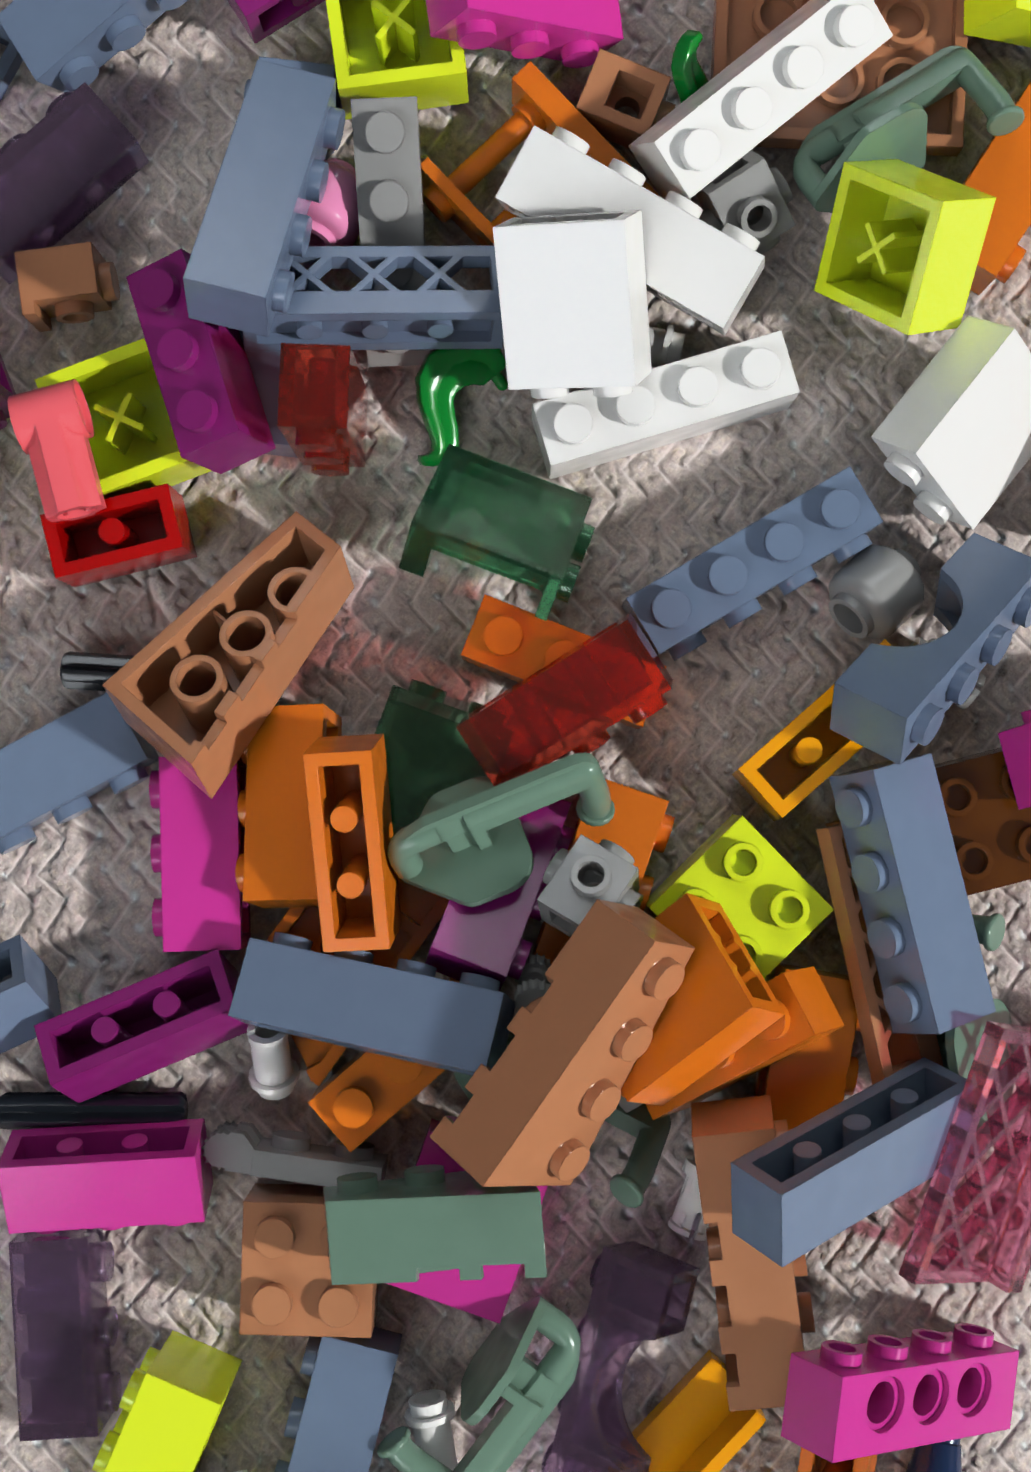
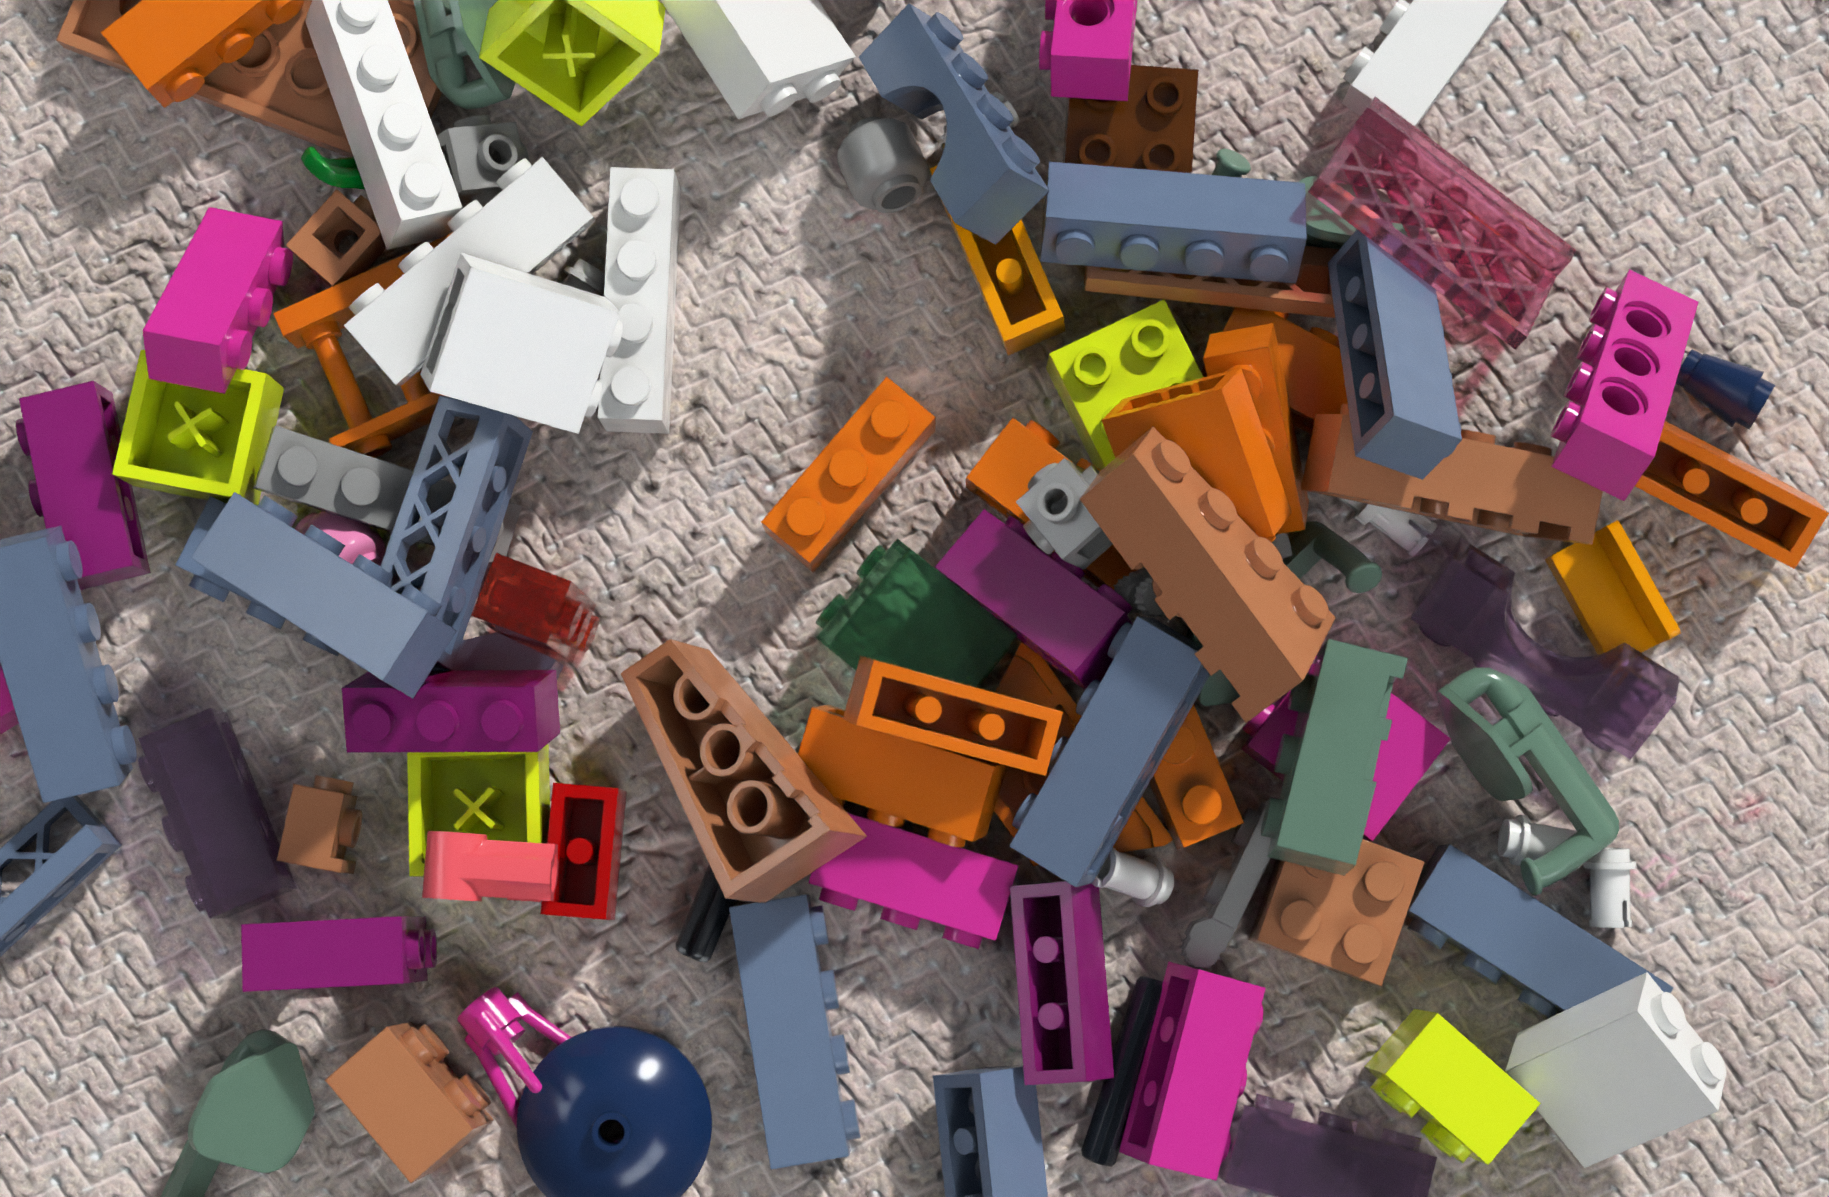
camera: 65 degrees left, 5 degrees down
sand green piece [386,752,615,907] -> none
clear green panel [399,444,595,621] -> none
green piece [415,349,508,467] -> none
clear red brick [456,612,673,786] -> none
sand blue brick [621,466,883,661] -> none

